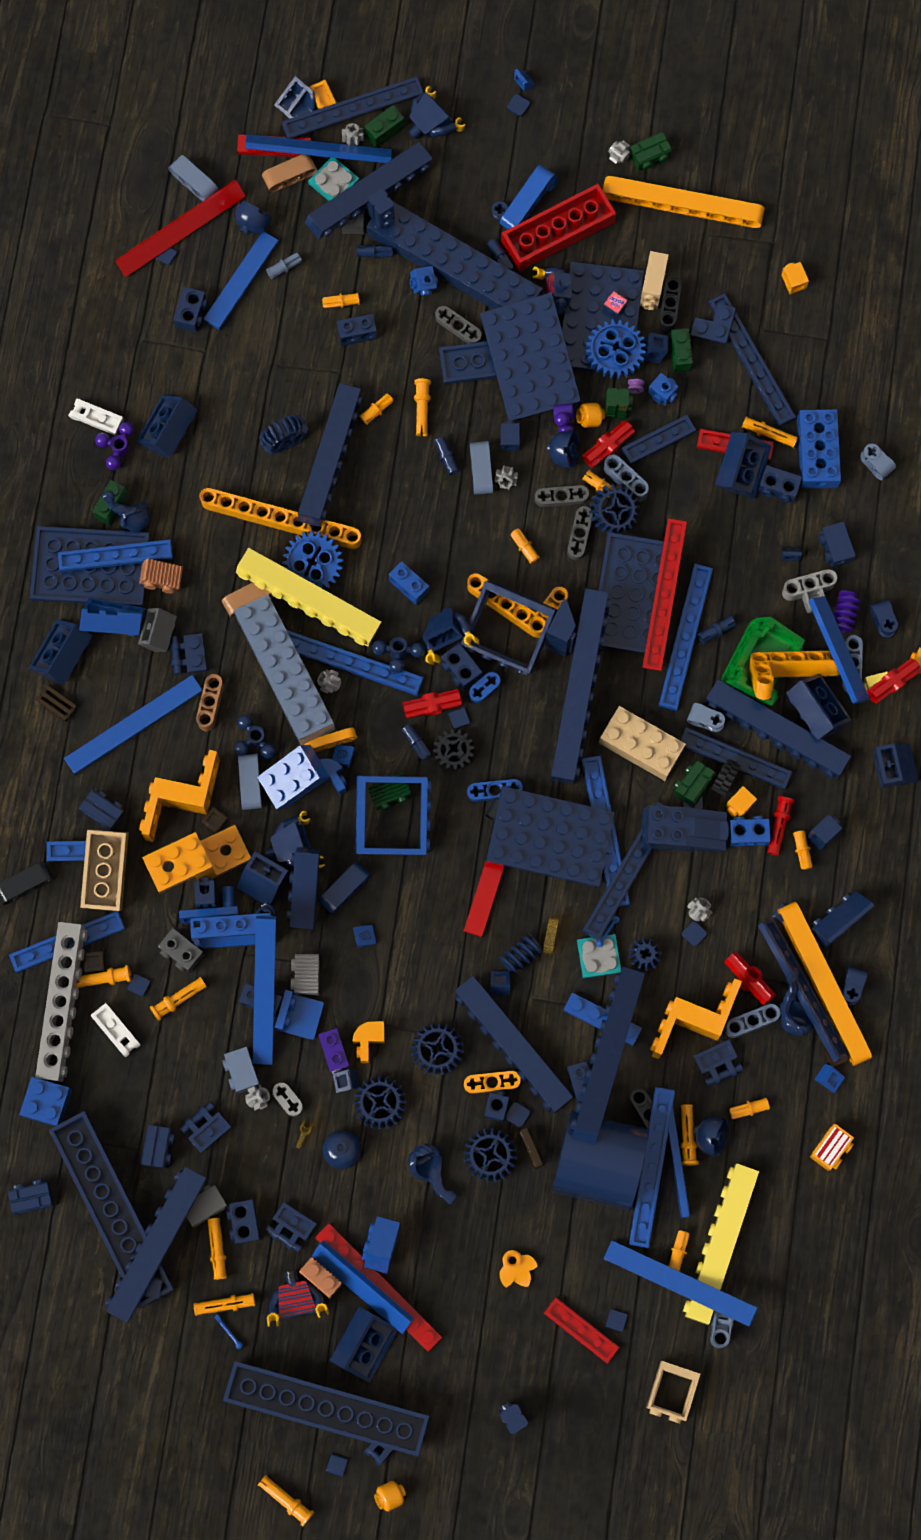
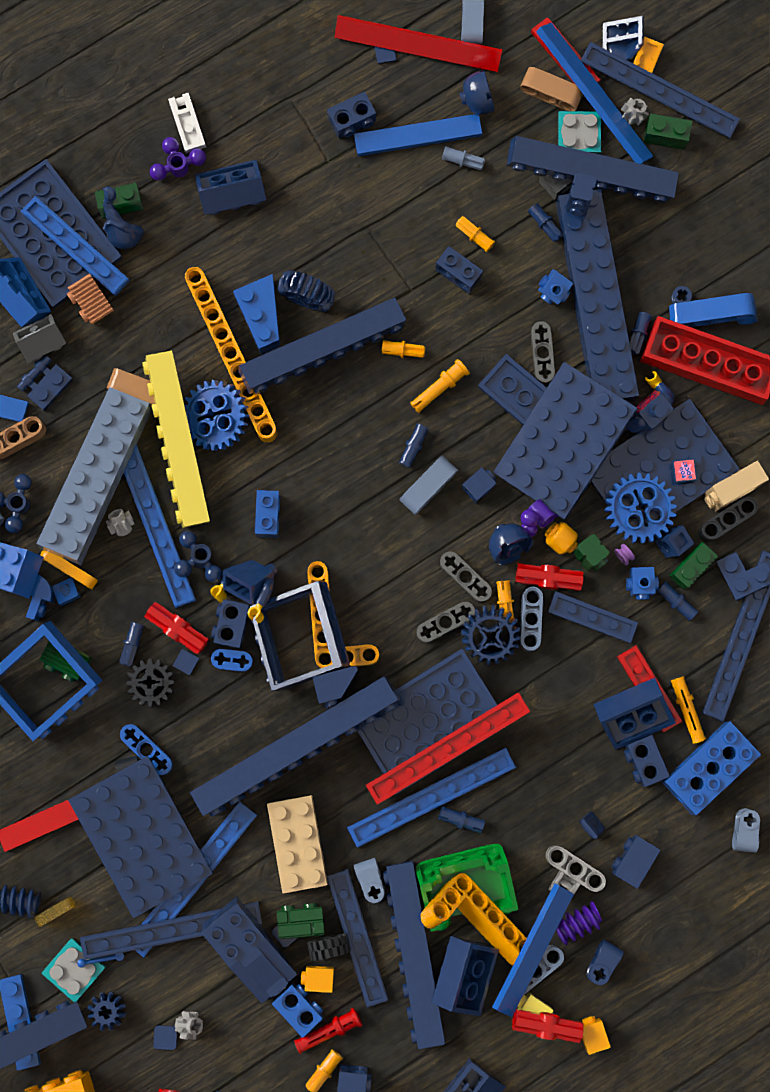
camera: 50 degrees right, 5 degrees up
dark blue torso [408,86,466,139] -> none
light grey gear [495,465,518,490] -> none
light orange axle [511,529,540,564] -> none
none -> blue wedge [233,274,280,355]
none -> dark blue pin [657,581,698,621]

